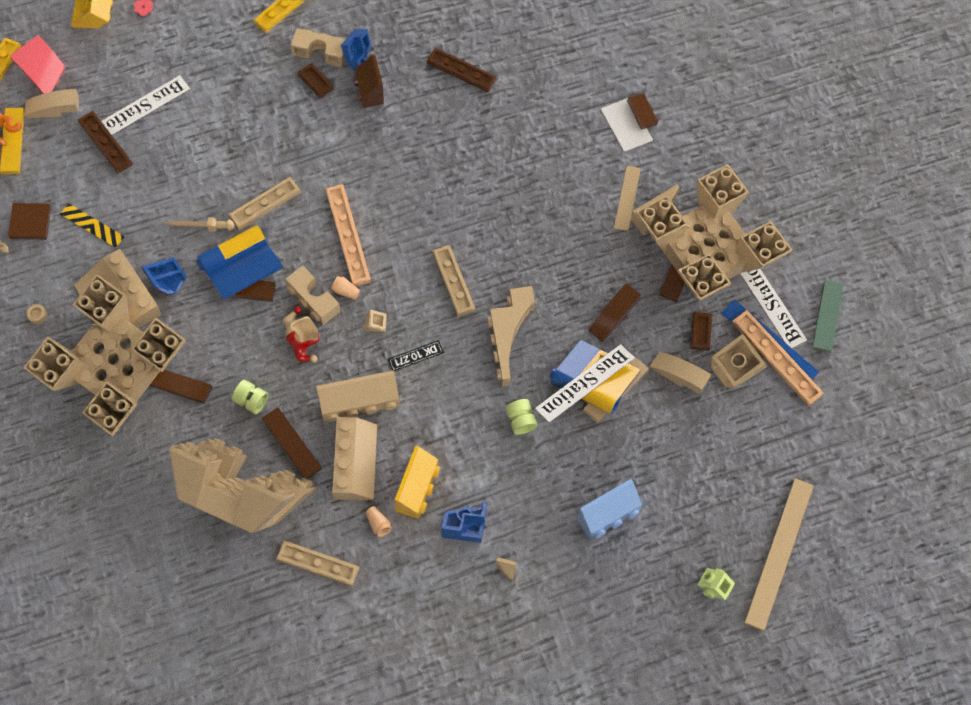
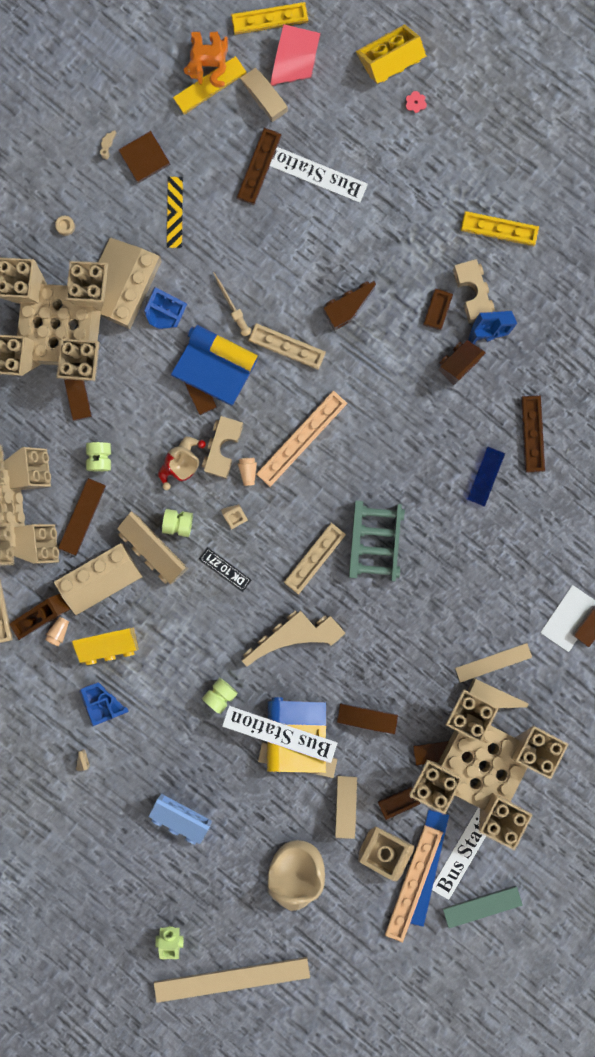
camera: 60 degrees right, 20 degrees up
none -> reddish brown slope [10,593,71,640]
none -> yellowish green wheel [162,509,193,537]
none -> tan piece [268,840,325,911]
none -> reddish brown slope [323,281,376,331]
none -> sand green fence [349,501,405,582]
none -> clear blue tile [467,447,505,507]

